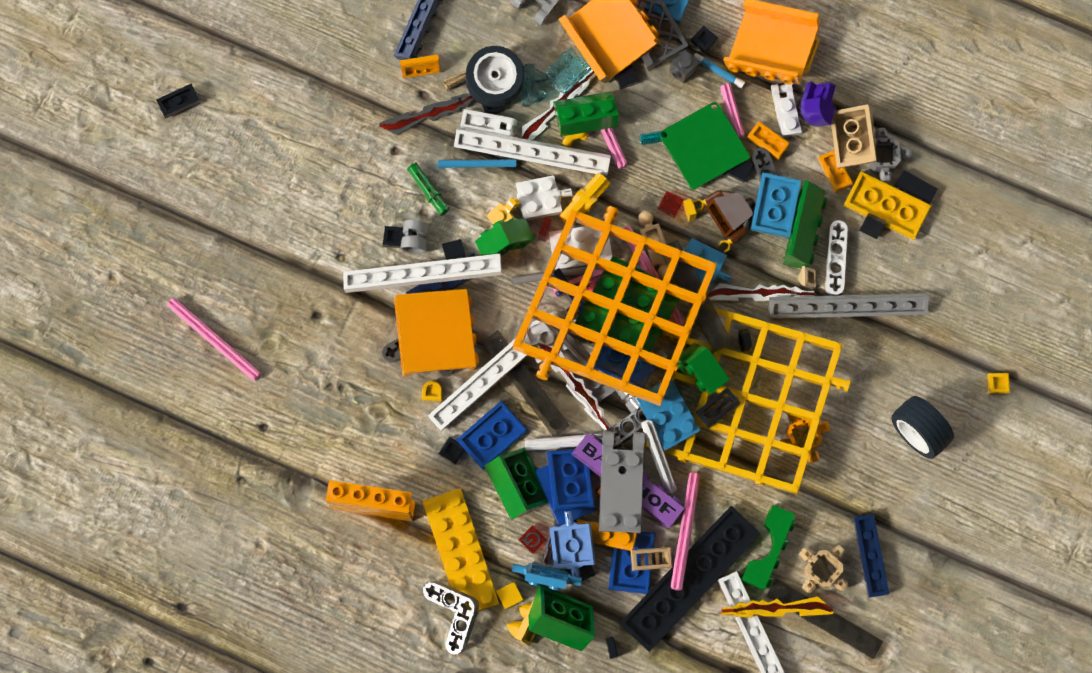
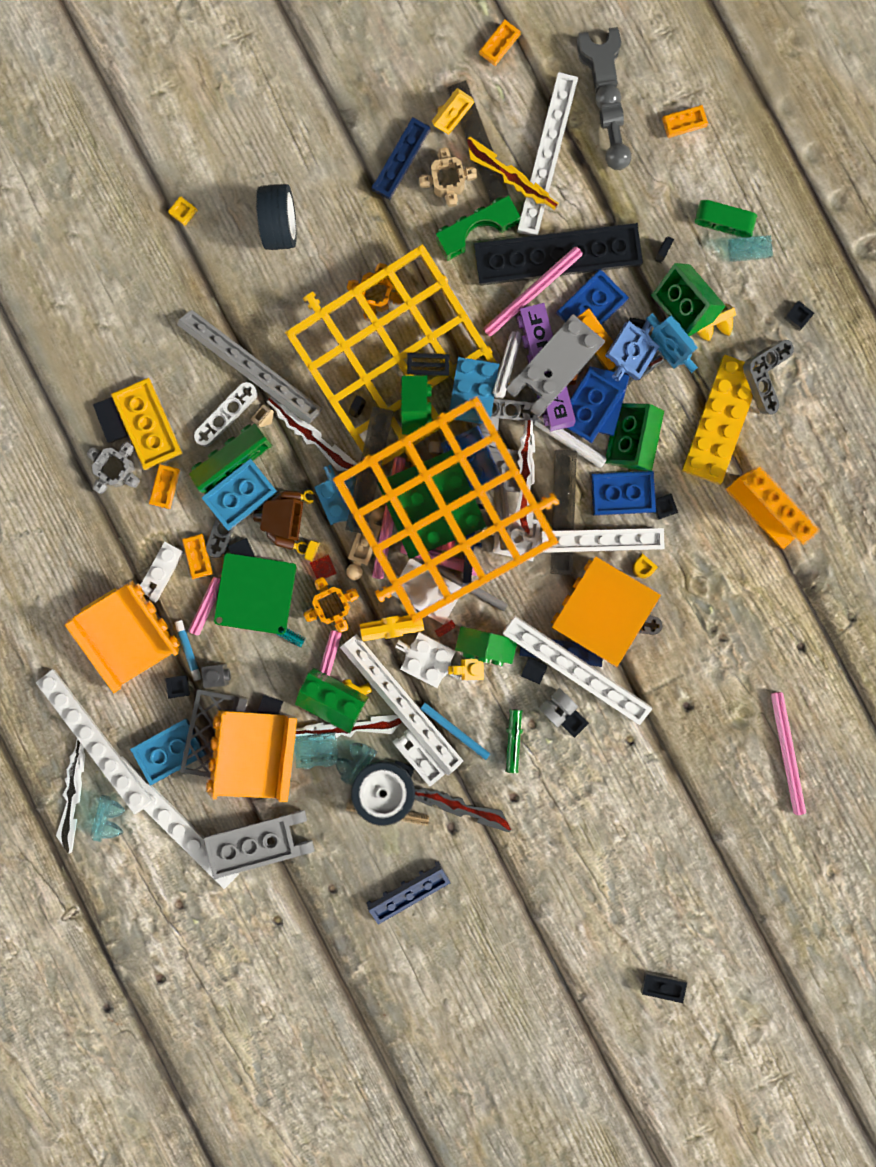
camera: 140 degrees left, 10 degrees up
light orange plate [400,54,441,79] -> none
yellow tile [496,582,523,610] -> none
clear red tile [518,525,547,555] -> none
tan slope [630,547,672,571] -> none
dark purple brick [801,81,836,127] -> none
tan slope [831,104,877,169] -> none
black tile [859,213,886,239] -> none
none -> light orange piece [303,577,359,633]
none -> yellow tile [432,88,474,135]

